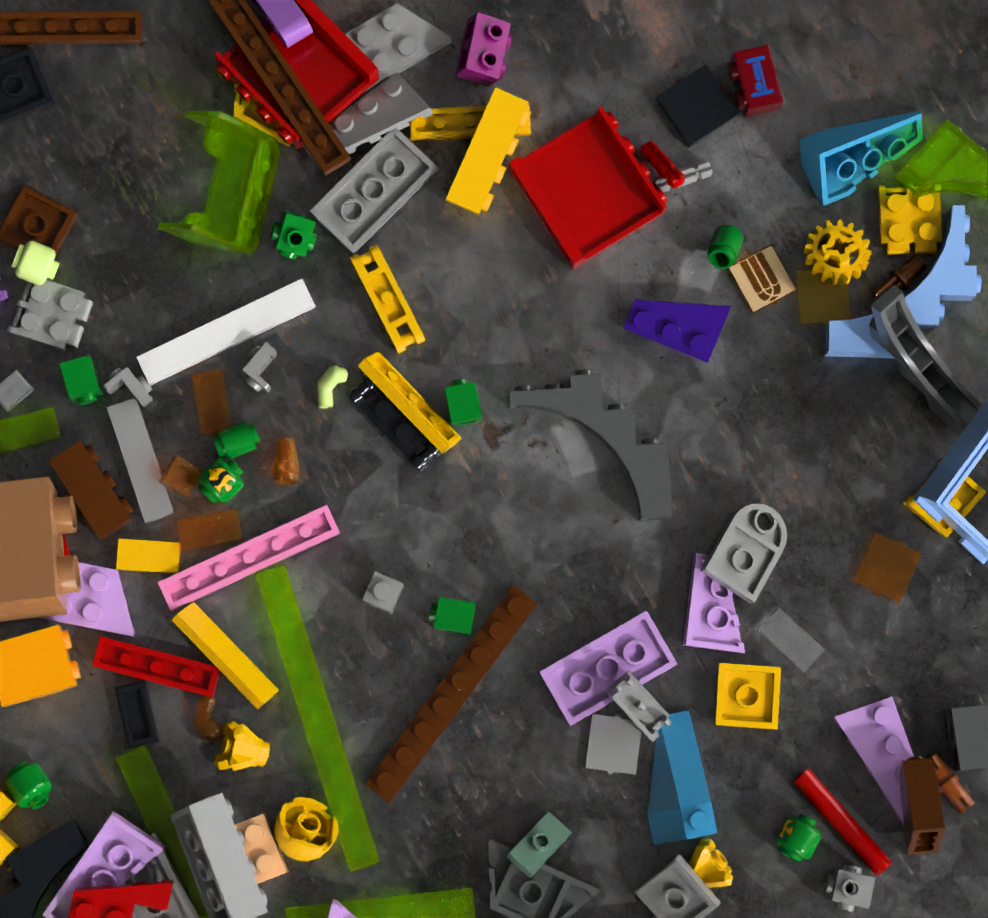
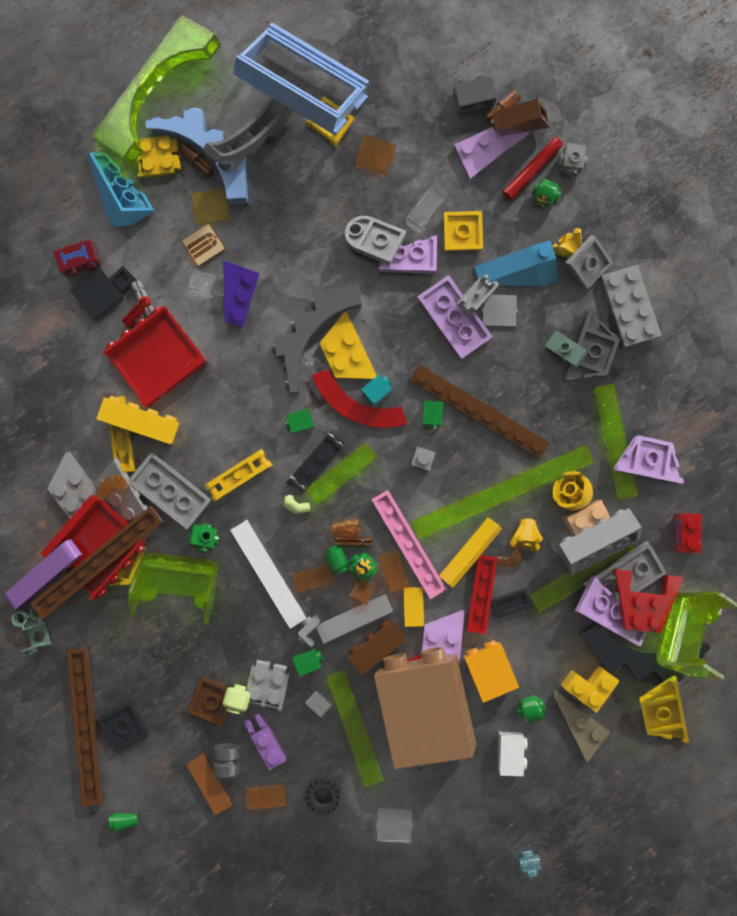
camera: 90 degrees left, 5 degrees up
green head [5,761,52,809] -> none
light grey bracket [242,342,277,393] -> none
yellow tile [358,351,461,454] -> none
magenta brick [455,12,512,87] -> none
green brick [707,225,744,269] -> none
yellow gear [804,219,871,285] -> none
none -> clear orange bracket [95,474,130,500]
none -> black tile [109,266,137,293]
none -> clear neon green plate [306,442,377,505]
none -> red tile [312,369,407,428]
none -> yellow wing [319,312,377,380]
none -> reddish brown axle [335,536,372,548]
none -> teal brick [361,374,392,407]

